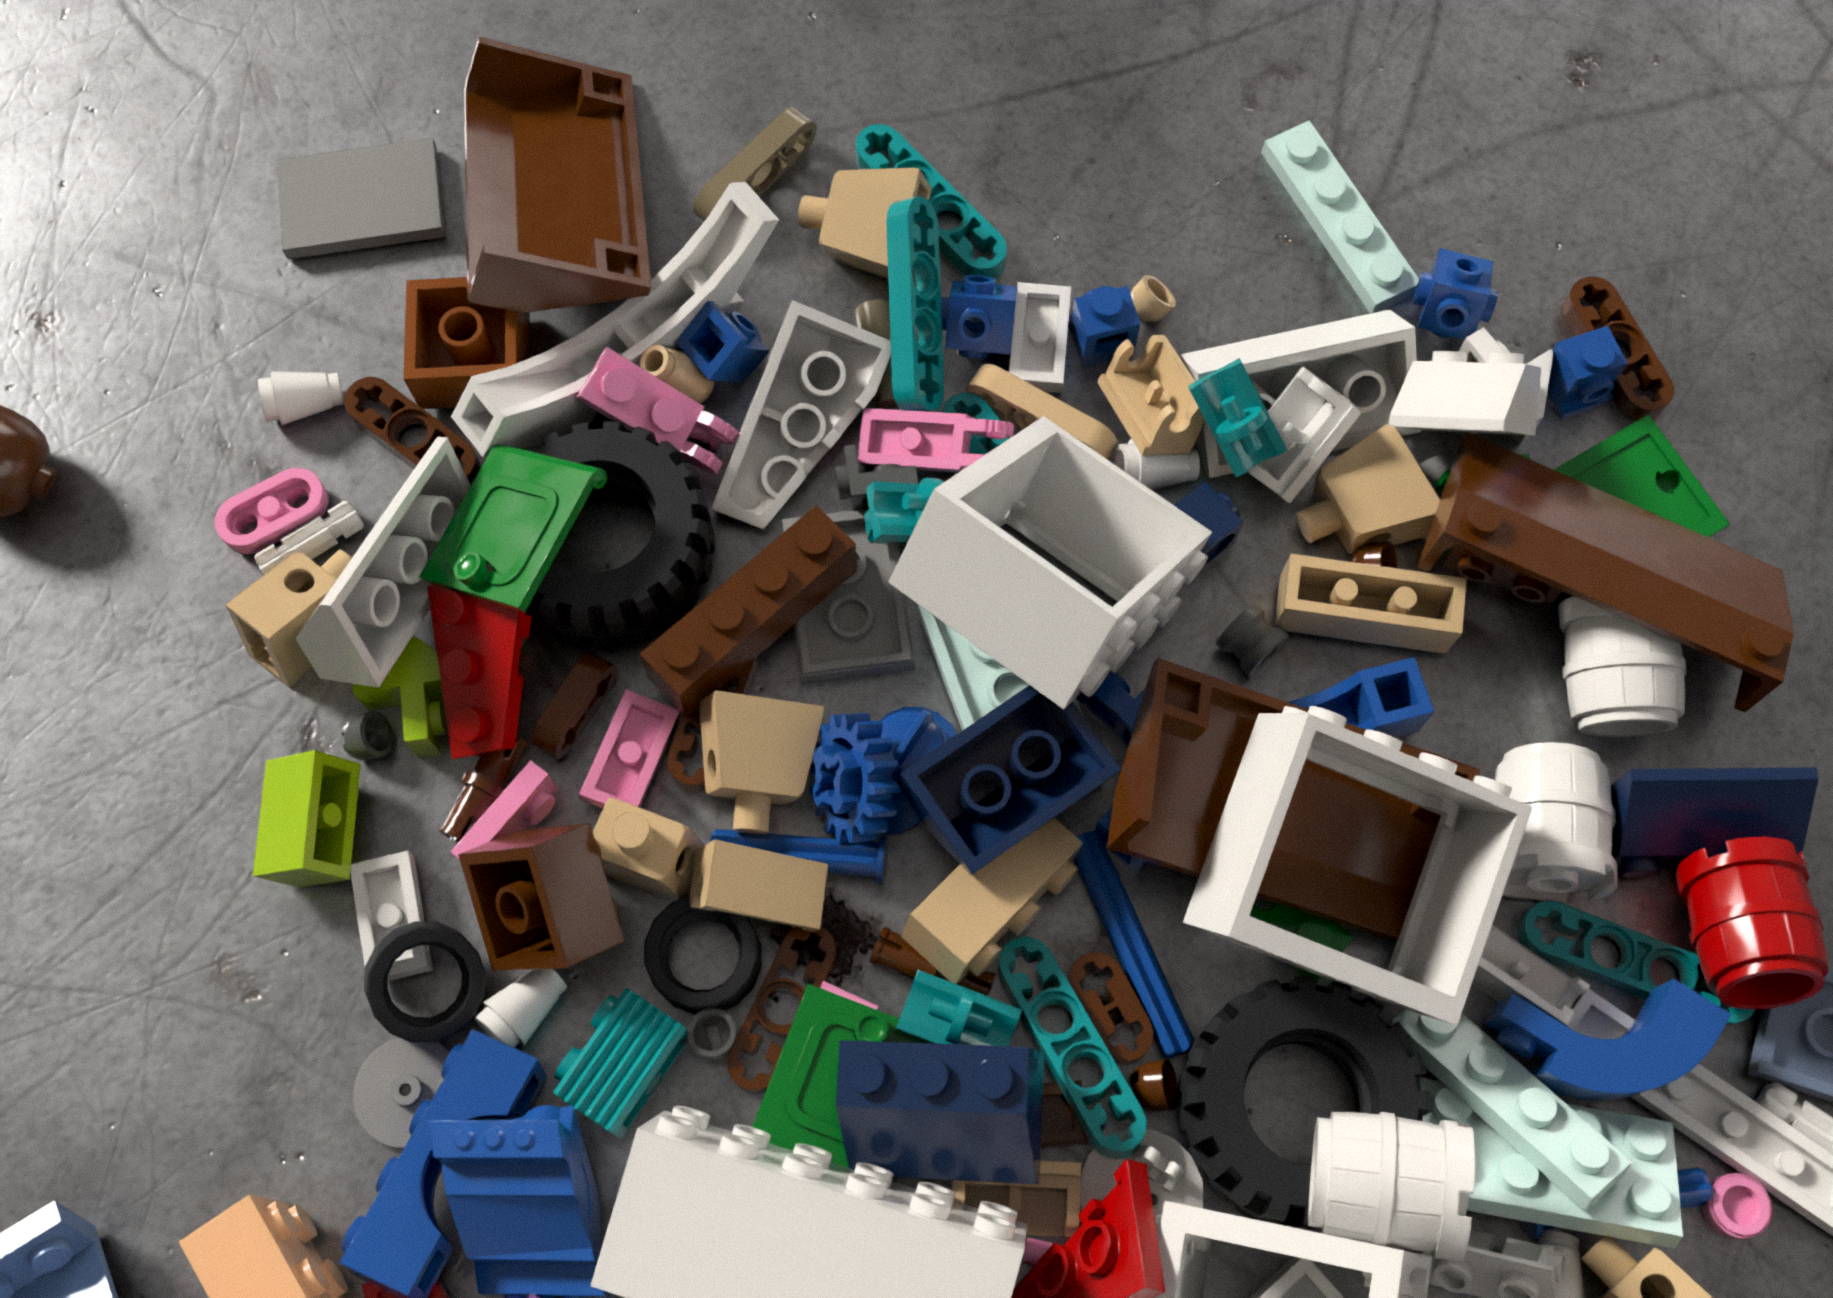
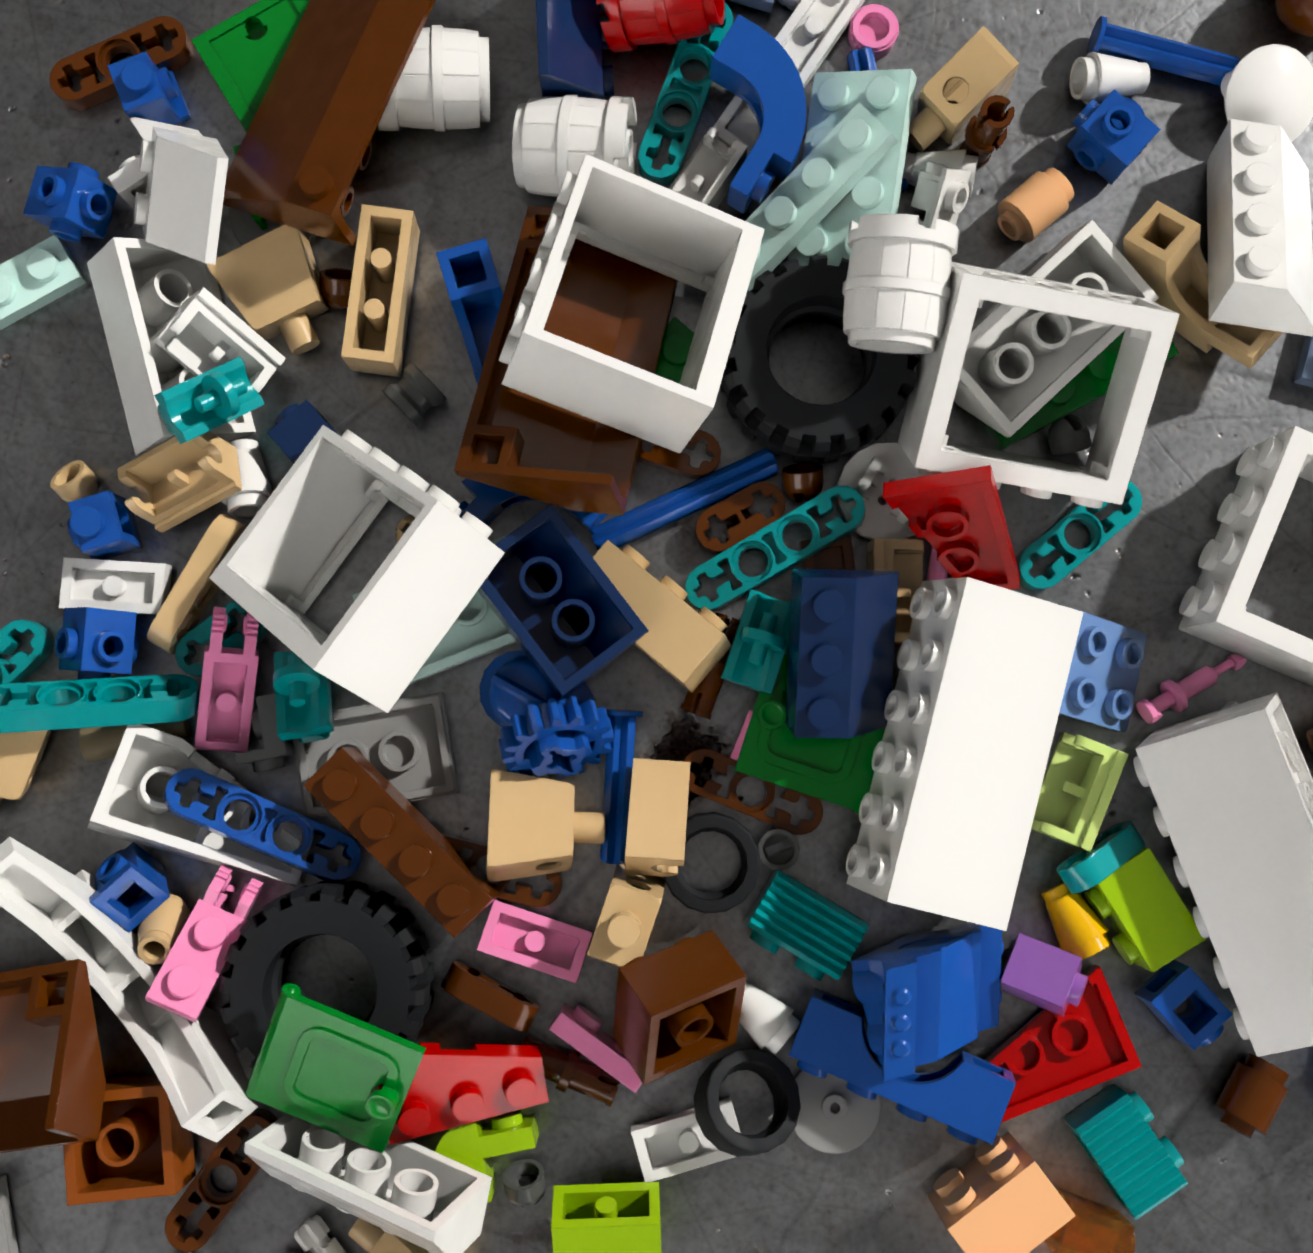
camera: 95 degrees left, 15 degrees up
none -> blue beam [164,768,361,881]
none -> reddish brown beam [637,429,721,480]

